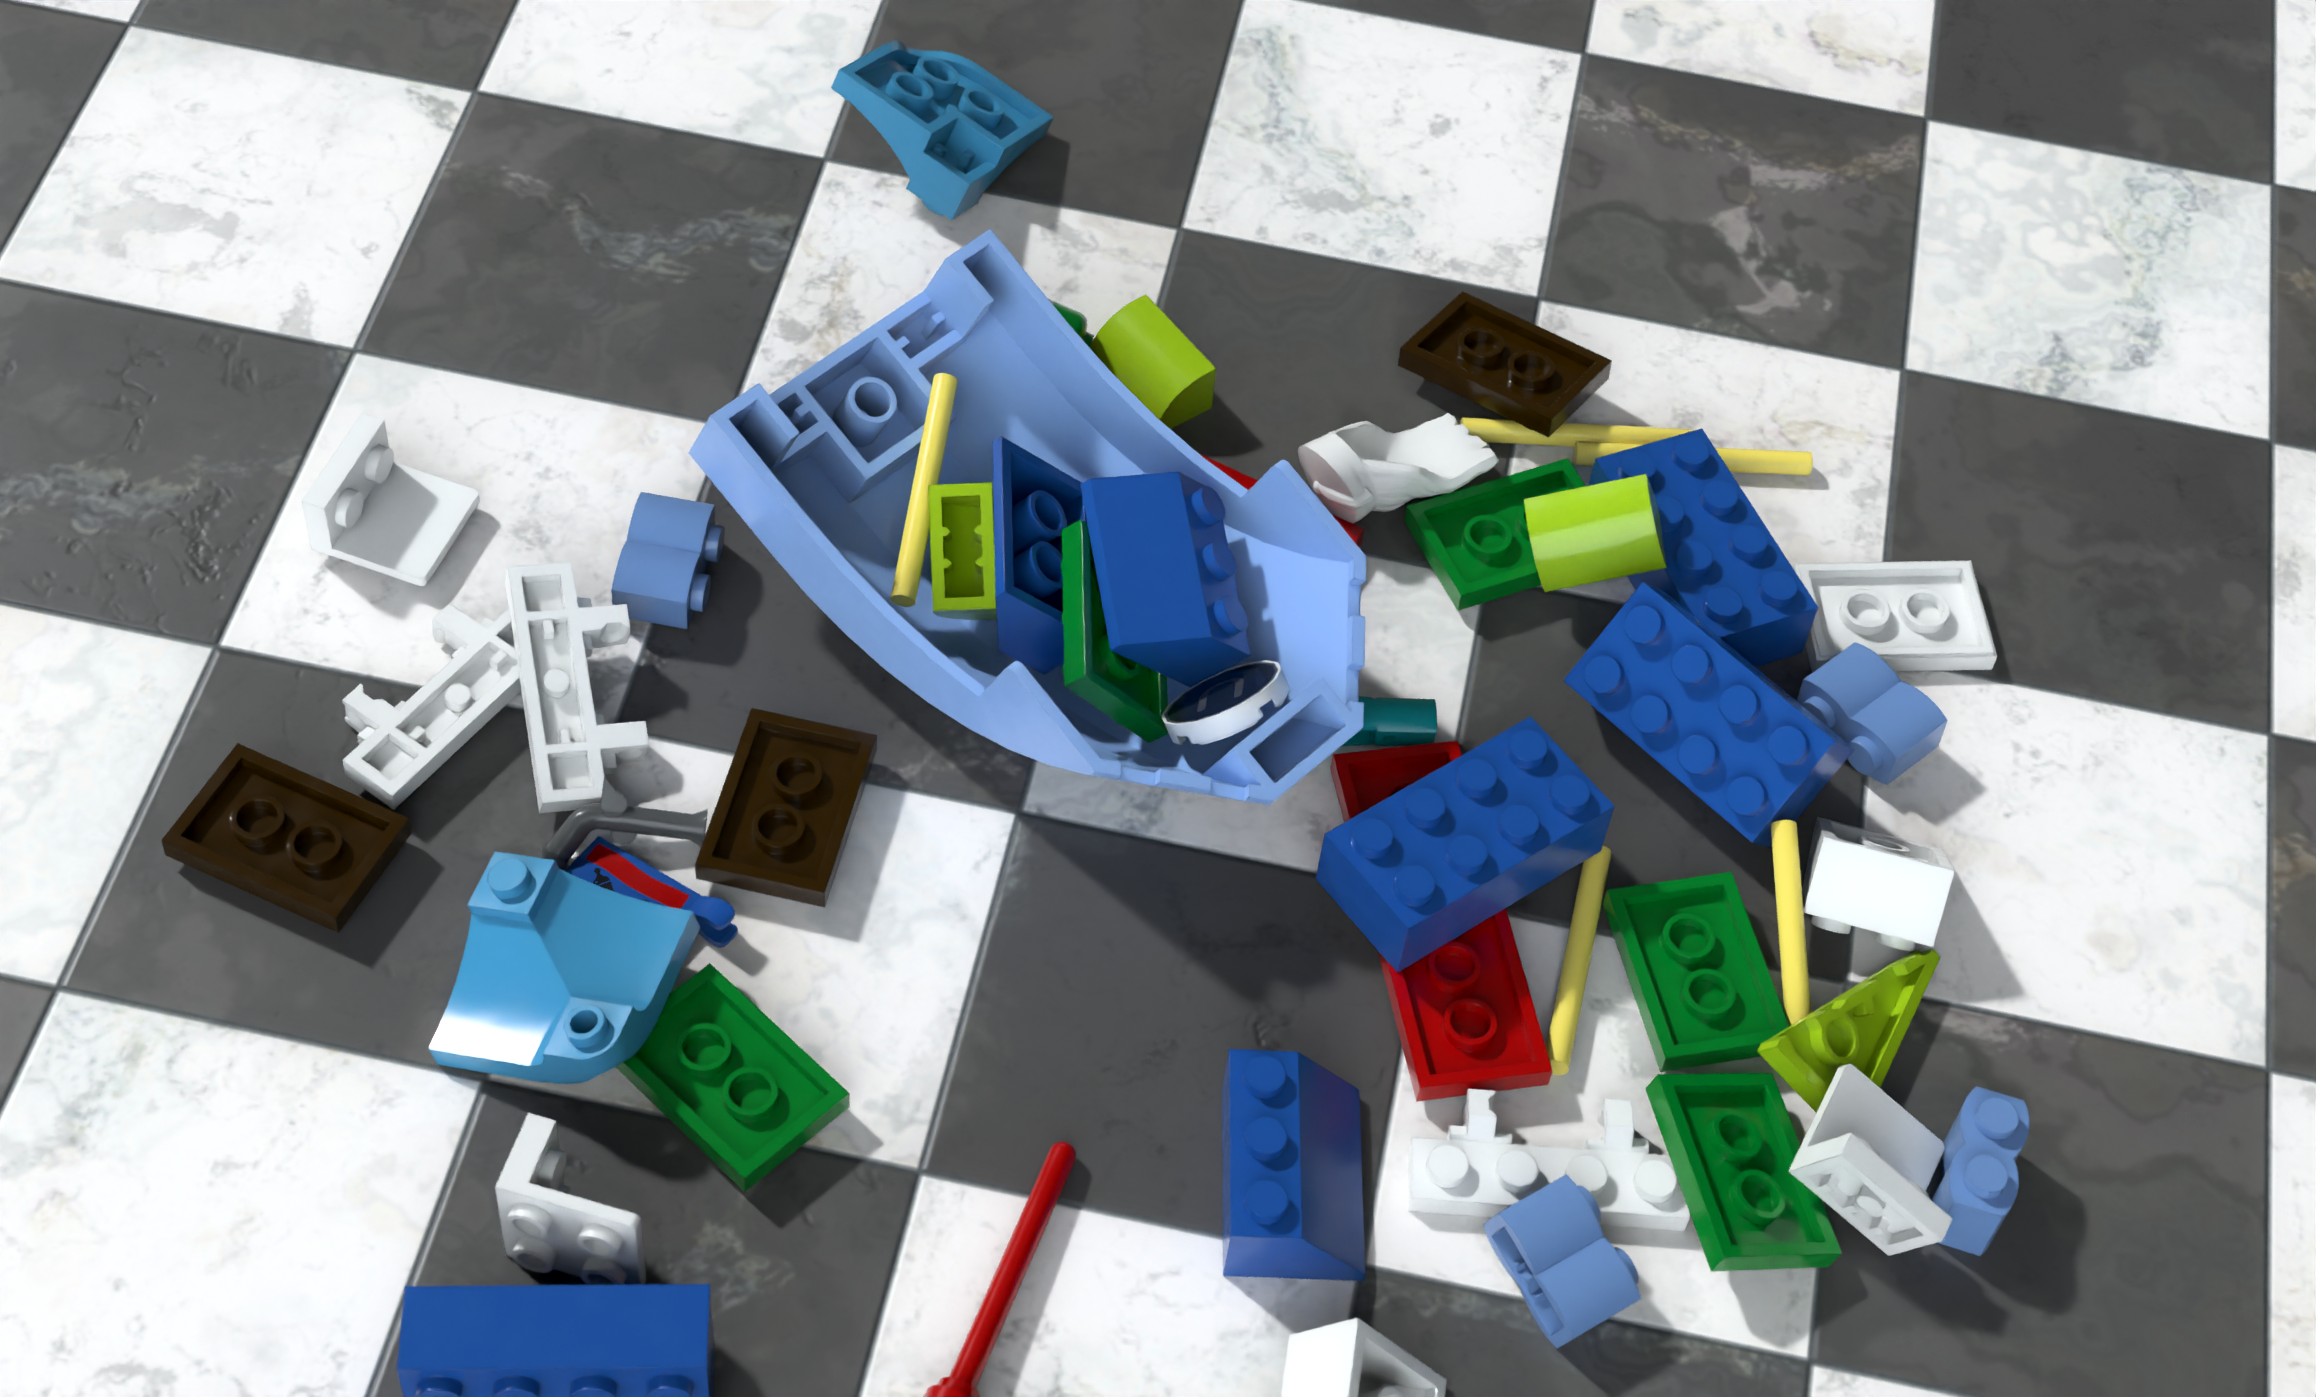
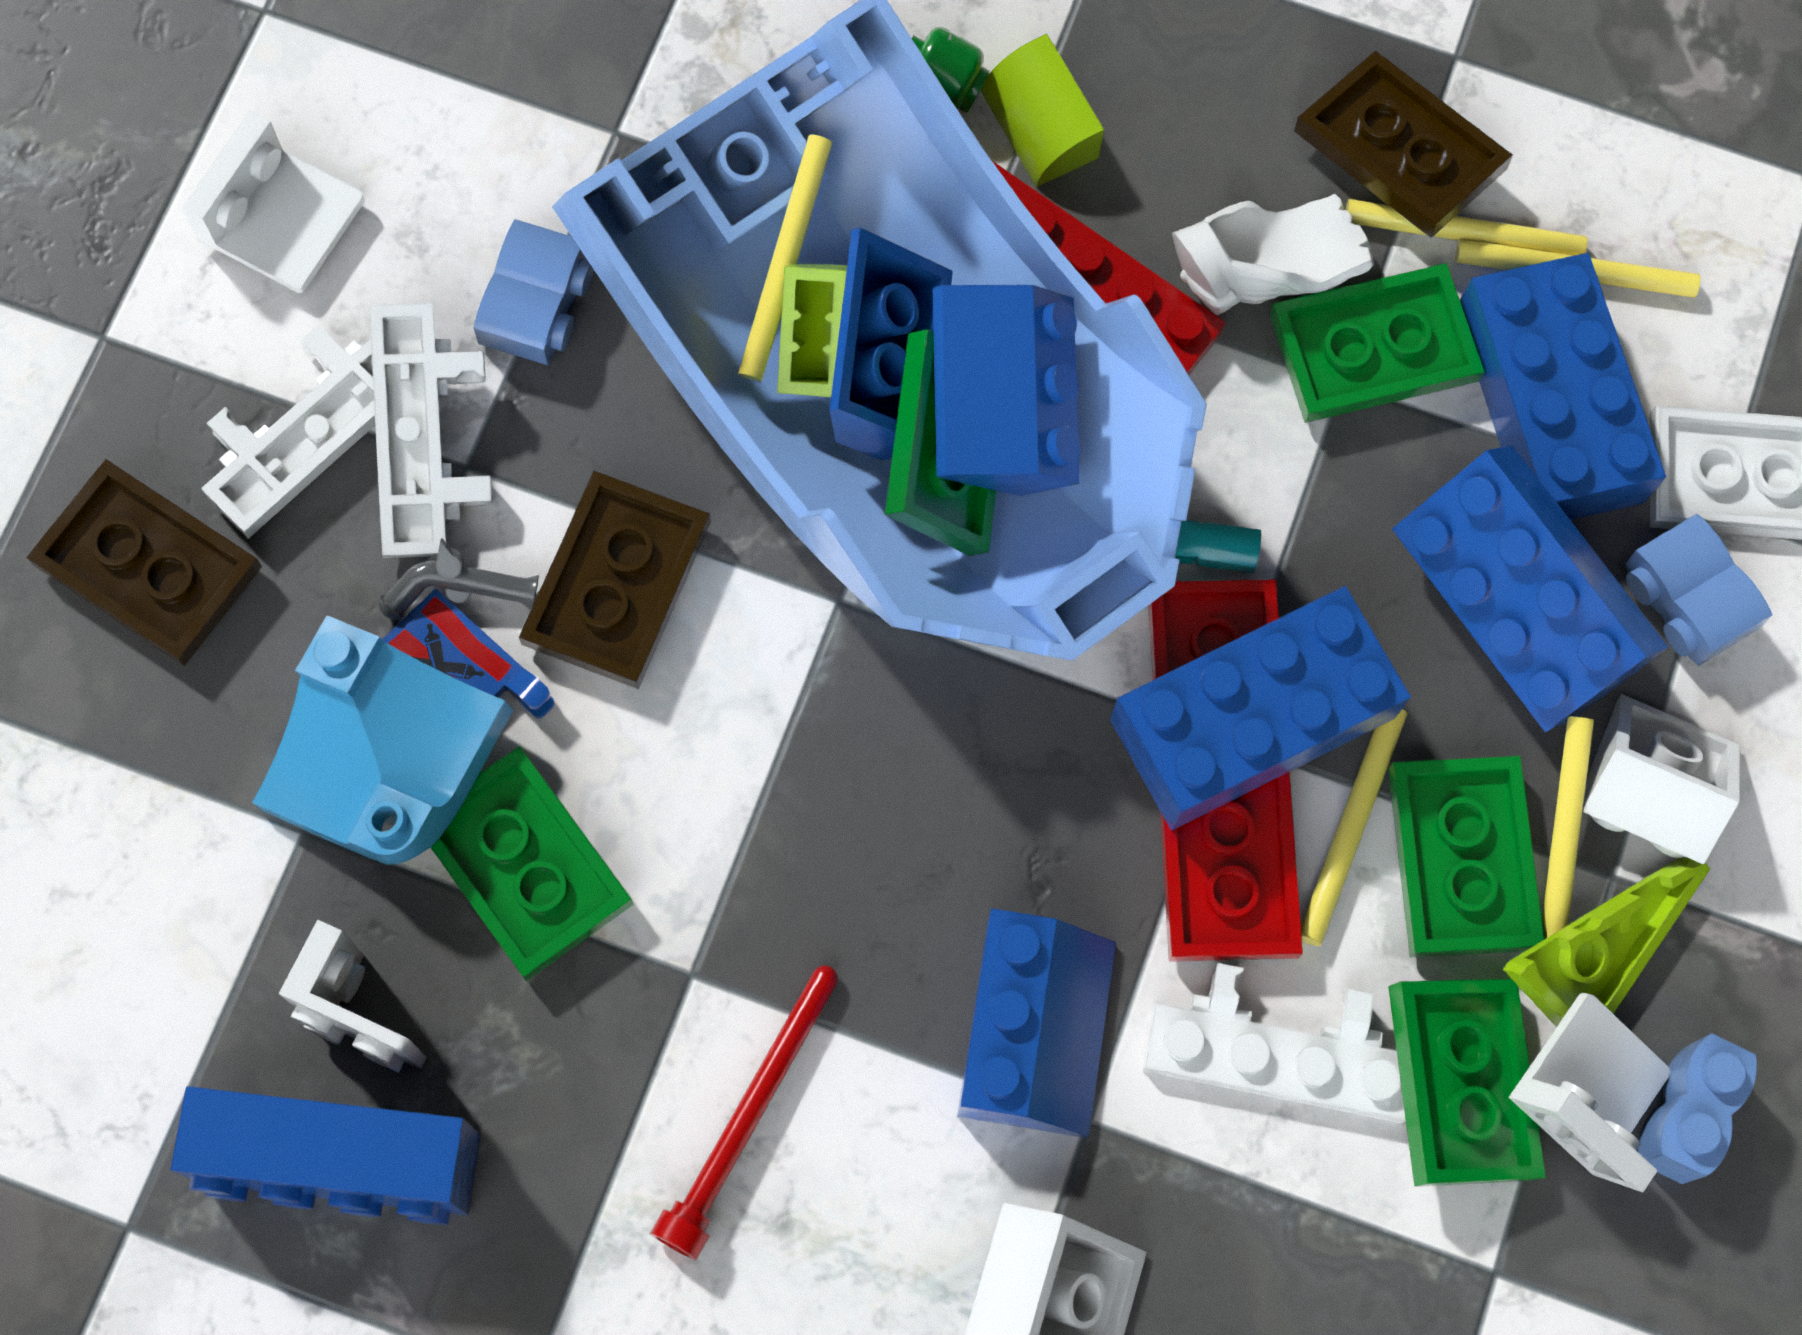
camera: 10 degrees right, 20 degrees up
tile [1162,660,1290,745] -> none
medium blue brick [1483,1174,1641,1349] -> none
lime brick [1524,474,1667,592] -> none

